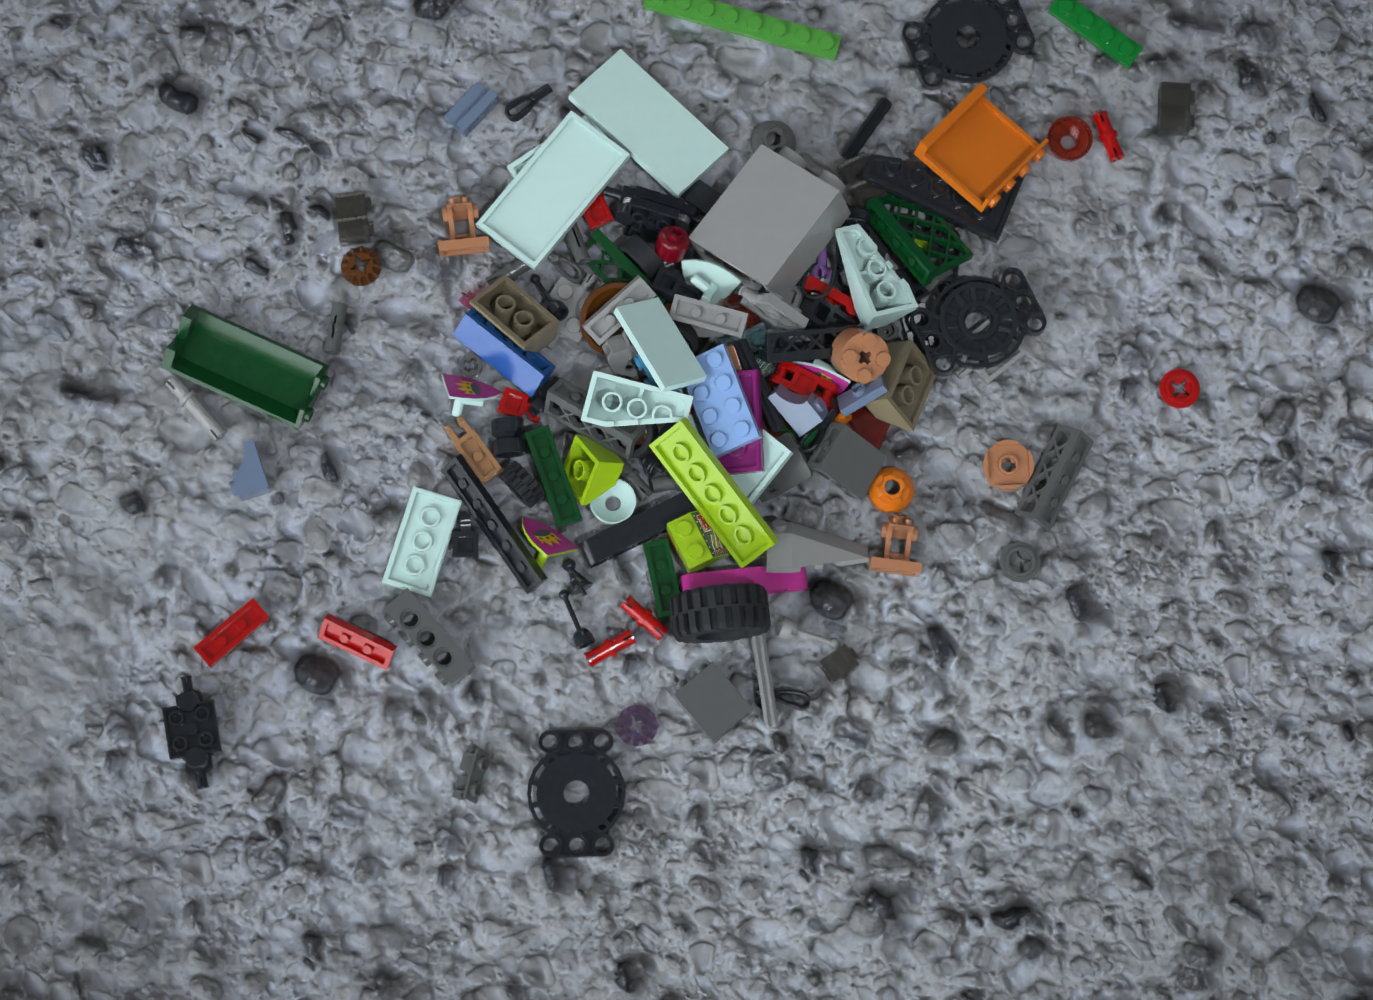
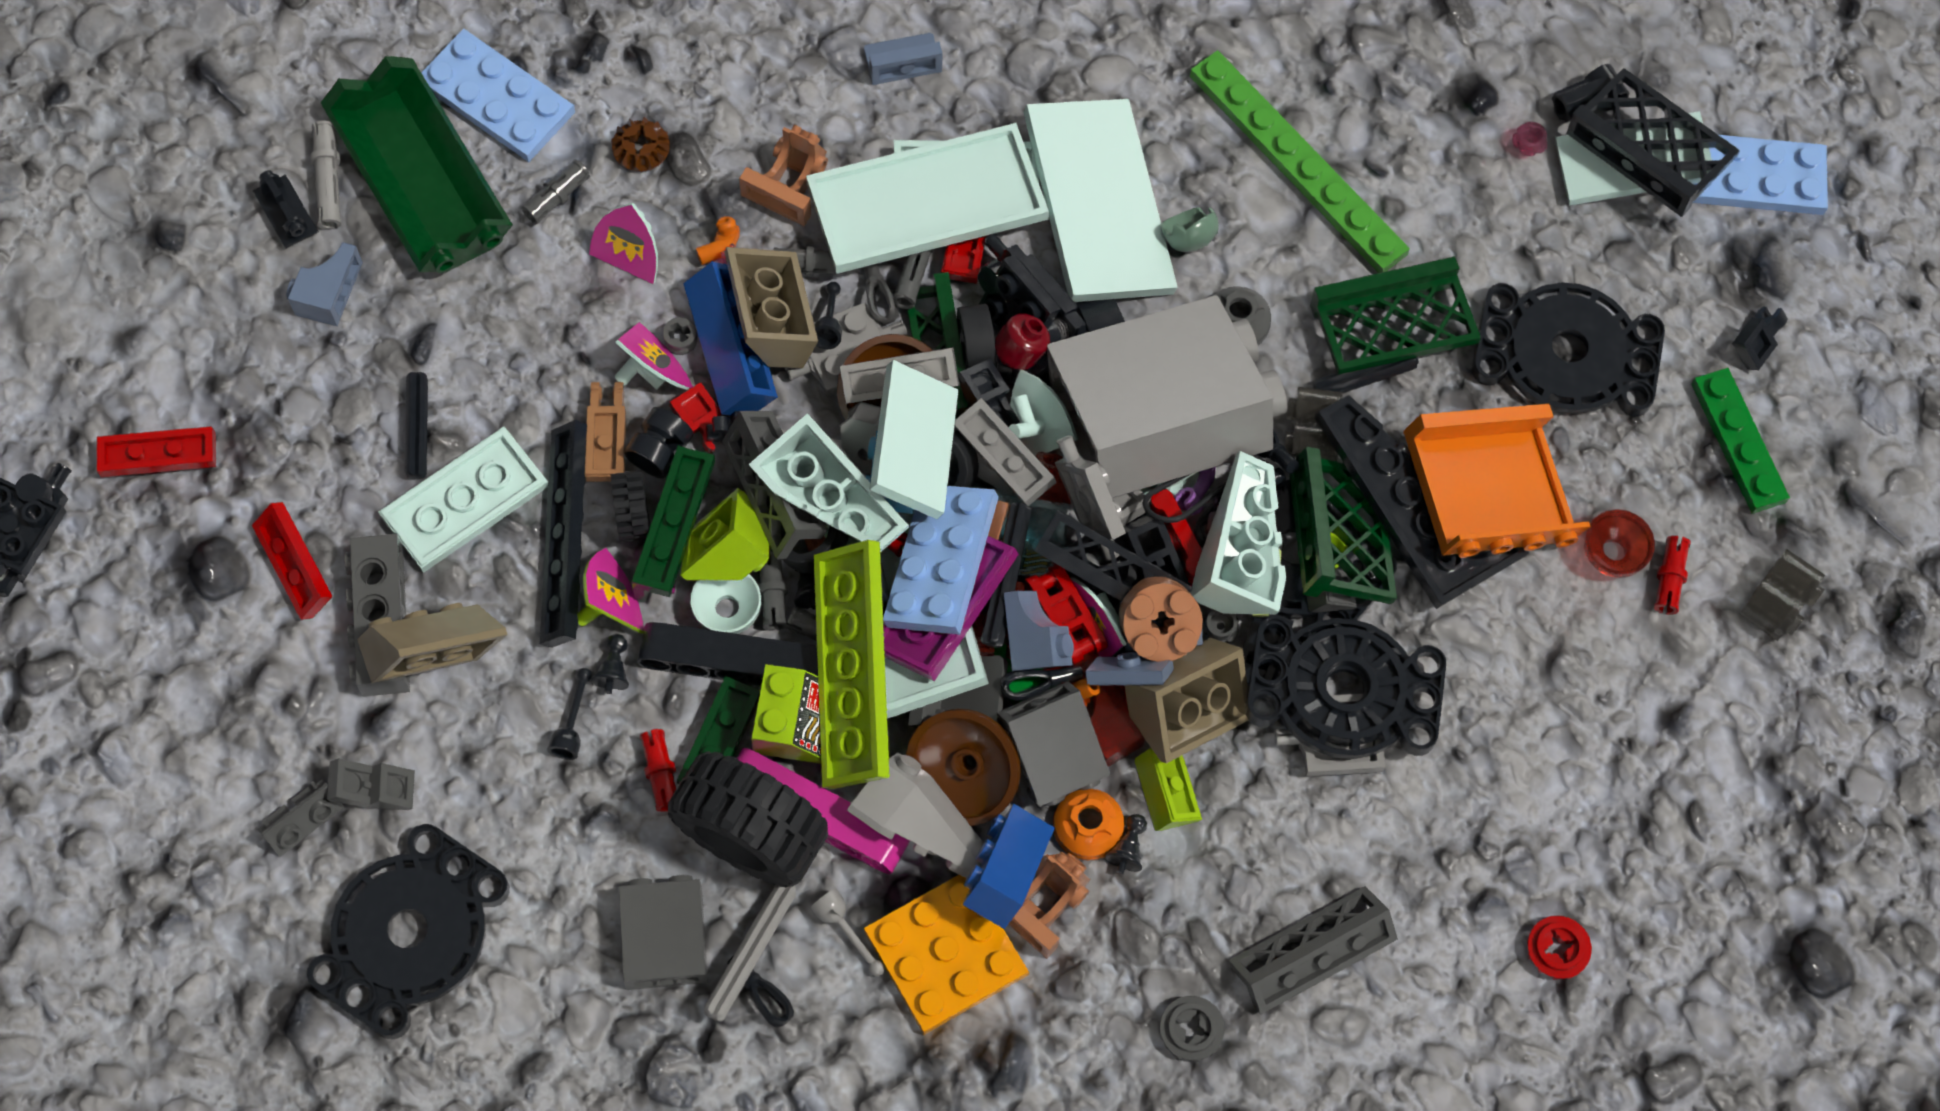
camera: 35 degrees right, 10 degrees down
clear smoke brick [334,190,375,247] -> none
black plate [452,513,479,558] -> none
black piece [504,84,553,122] -> none
red pin [584,628,637,667] -> none
clear purple gear [616,705,658,747] -> none
clear smoke brick [818,644,860,685] -> none
nougat plate [982,440,1034,491] -> none
none -> black hinge [252,170,318,249]
none -> dark grey slope [327,758,415,810]
none -> dark tan slope [357,603,508,683]
none -> black axle [405,372,428,479]
none -> light blue plate [421,28,575,162]
none -> dark pink shield [589,203,658,284]
none -> orange arm [695,216,740,265]
none -> light orange plate [864,875,1029,1035]
none -> reddish brown dish [906,709,1020,826]
none -> blue brick [962,804,1055,929]
none -> black piece [1105,814,1148,874]
none -> lime slope [1135,748,1202,831]
none -> sand green hair [1160,207,1219,252]
none -> dark green fence [1310,256,1481,375]

